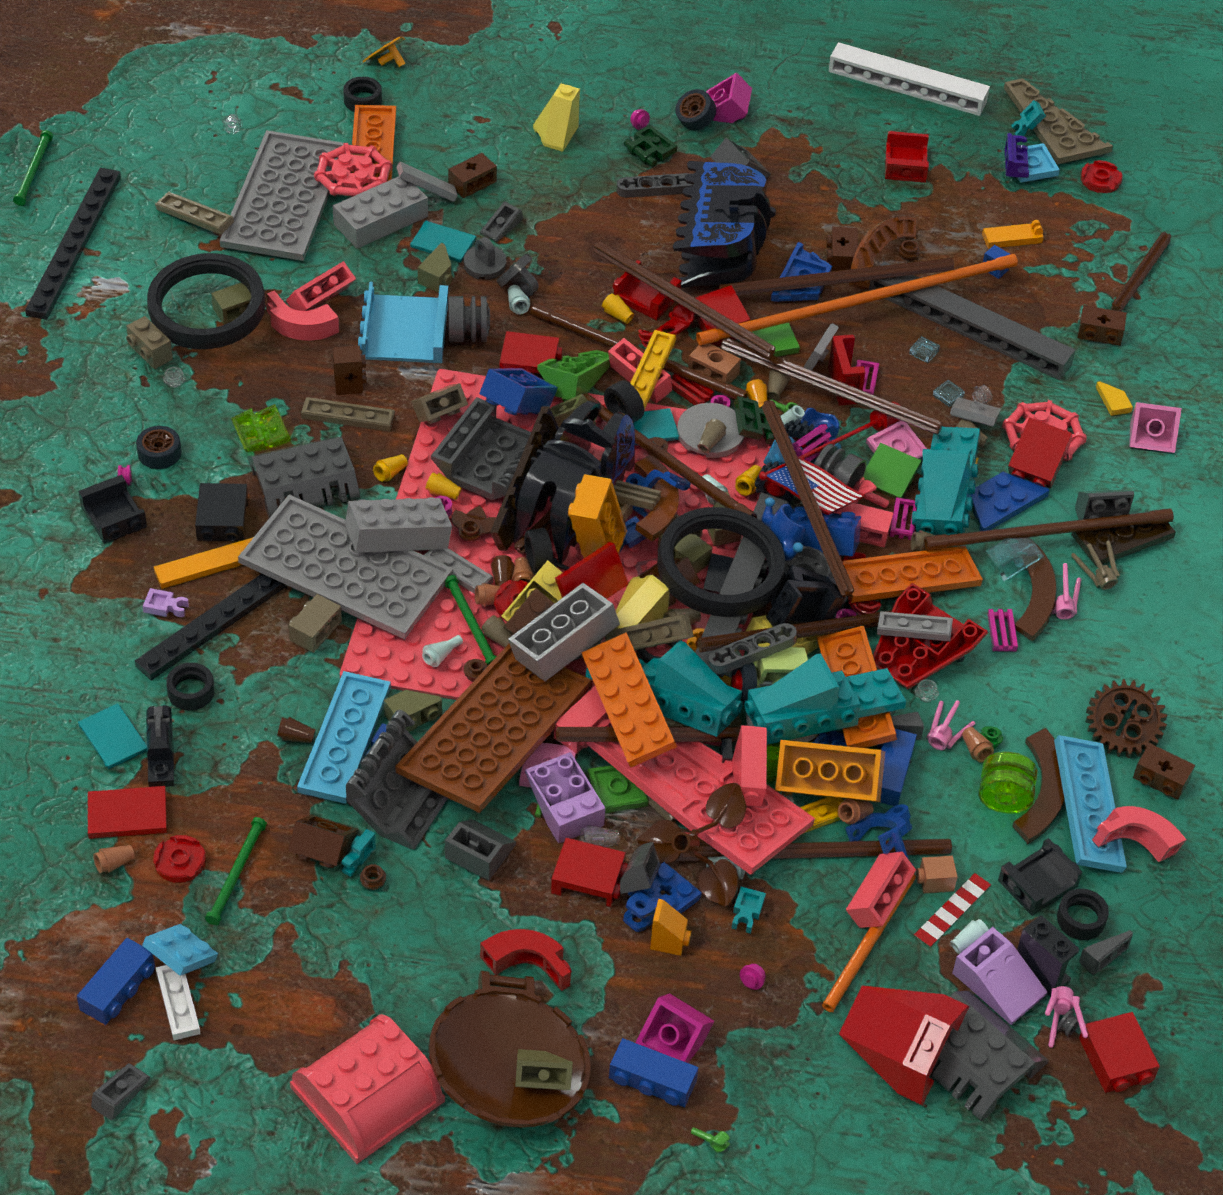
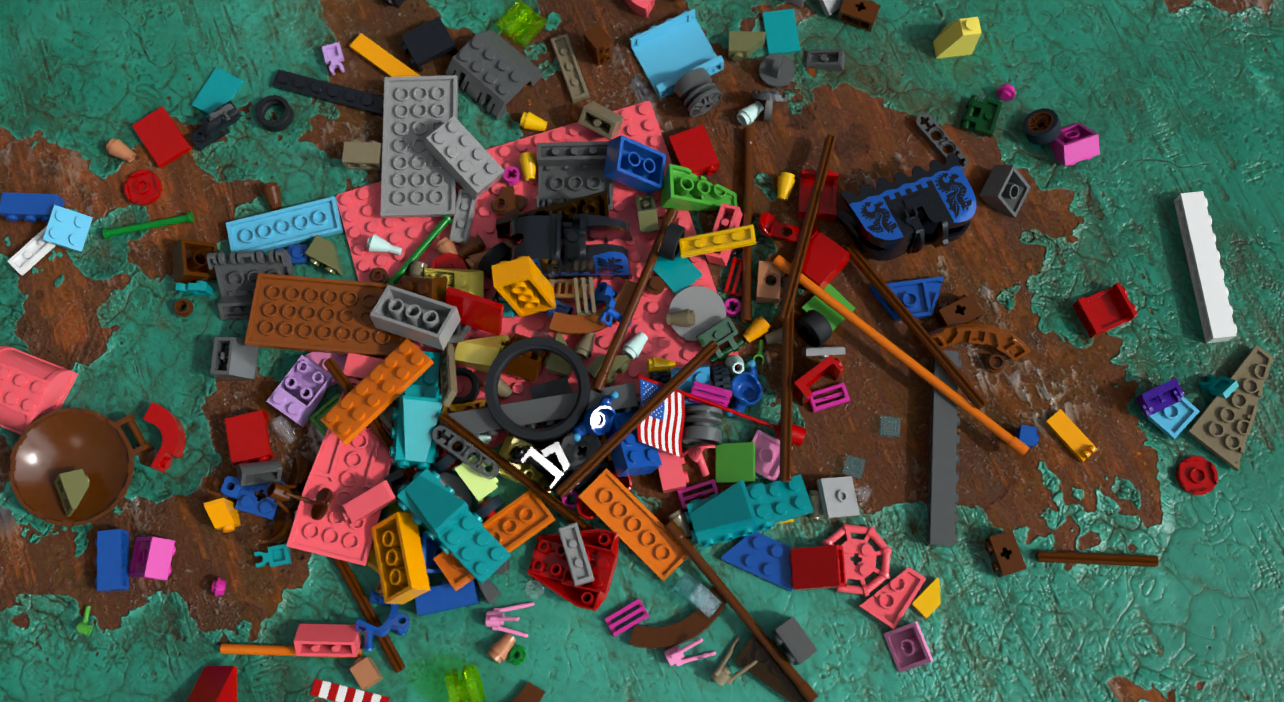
camera: 70 degrees right, 25 degrees up
none -> black tyre [796,310,832,347]
none -> coral wing [859,567,926,630]

